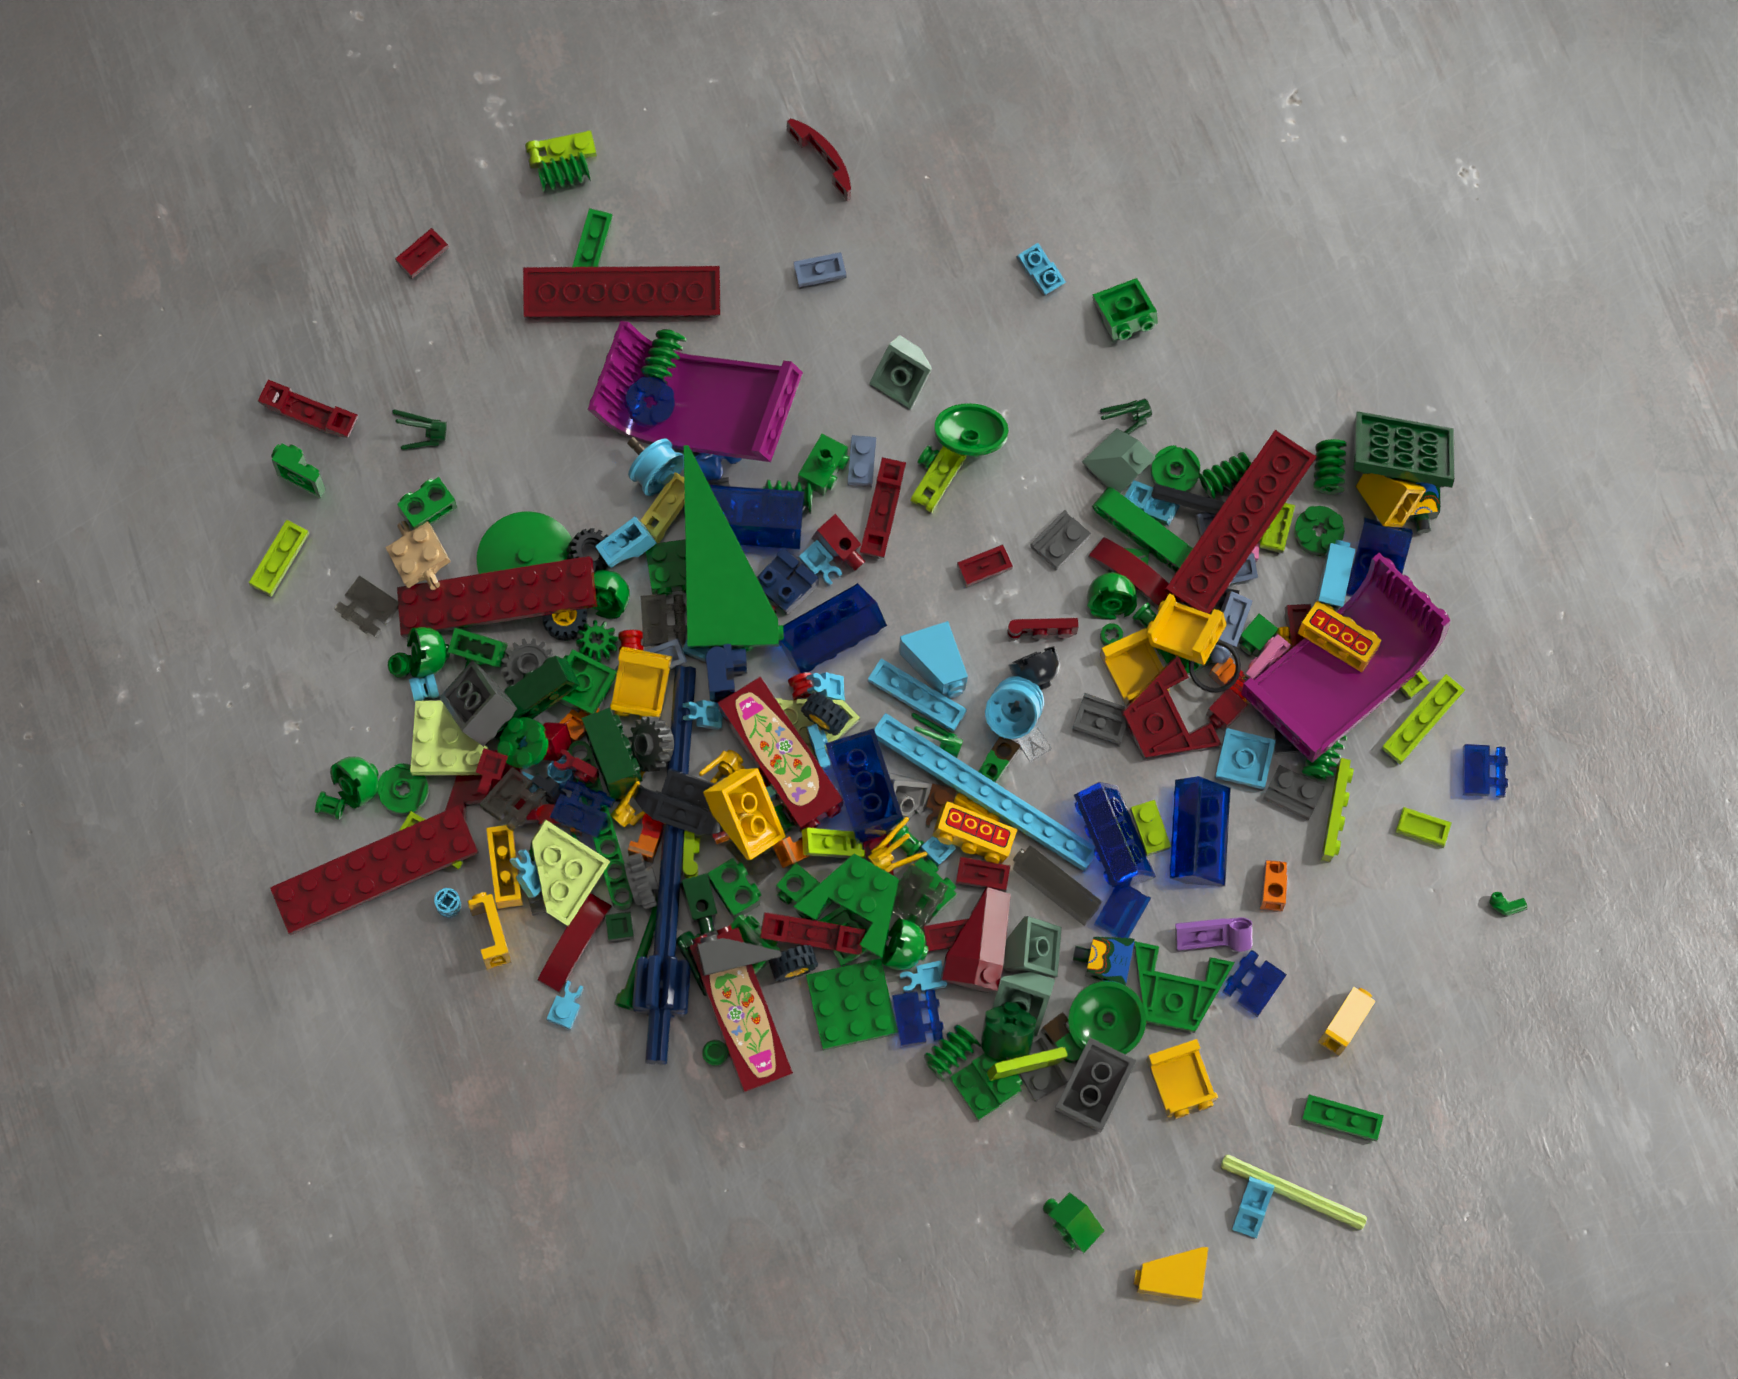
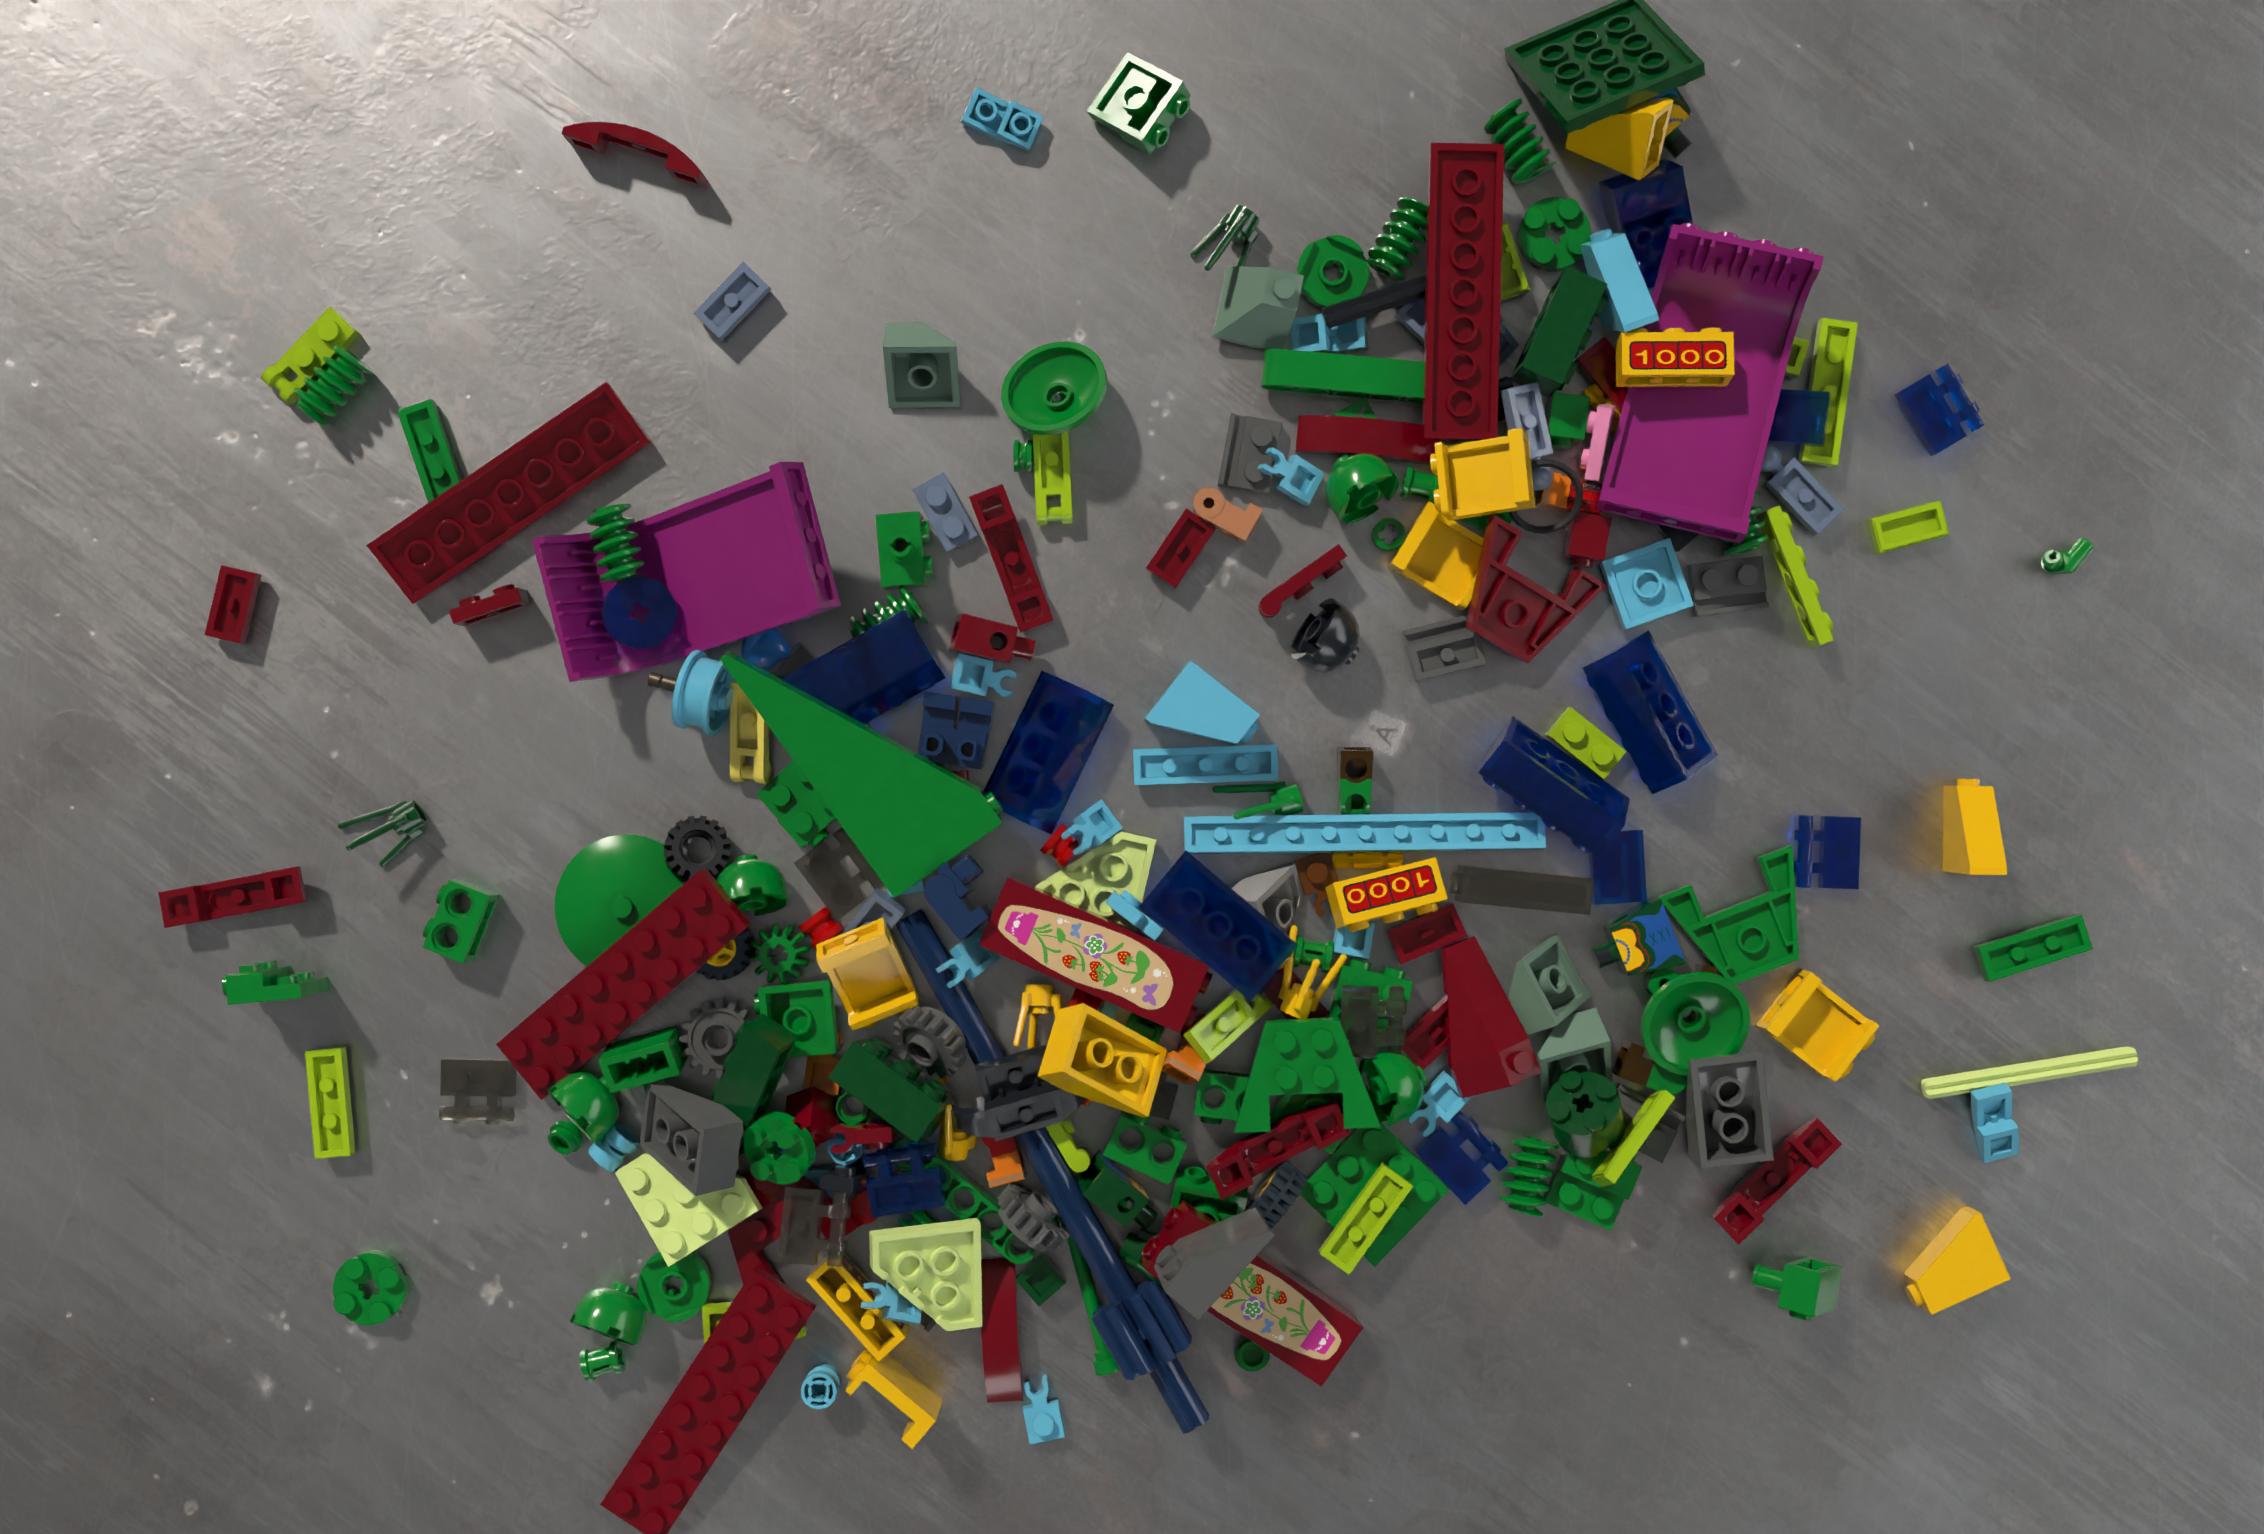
camera: 30 degrees left, 15 degrees up
tan plate [385,521,451,590] -> none
dark red plate [476,748,508,795] -> none
medium azure arch [595,516,657,568] -> none
black wheel [801,692,849,736] -> none
medium azure wheel [985,676,1045,739] -> none
medium lavender plate [1175,917,1253,952] -> none
orange leg [1260,860,1287,911] -> none
none -> green plate [333,1250,409,1325]
none -> dark red plate [449,584,532,626]
none -> nougat leg [1193,487,1263,545]
none -> medium azure plate [1257,447,1325,505]
none -> lime plate [1318,1163,1413,1275]
none -> dark green brick [1510,266,1608,397]
none -> dark red slope [1712,1117,1842,1245]
none -> sand blue plate [1761,443,1844,536]
none -> clear blue plate [1768,389,1831,447]

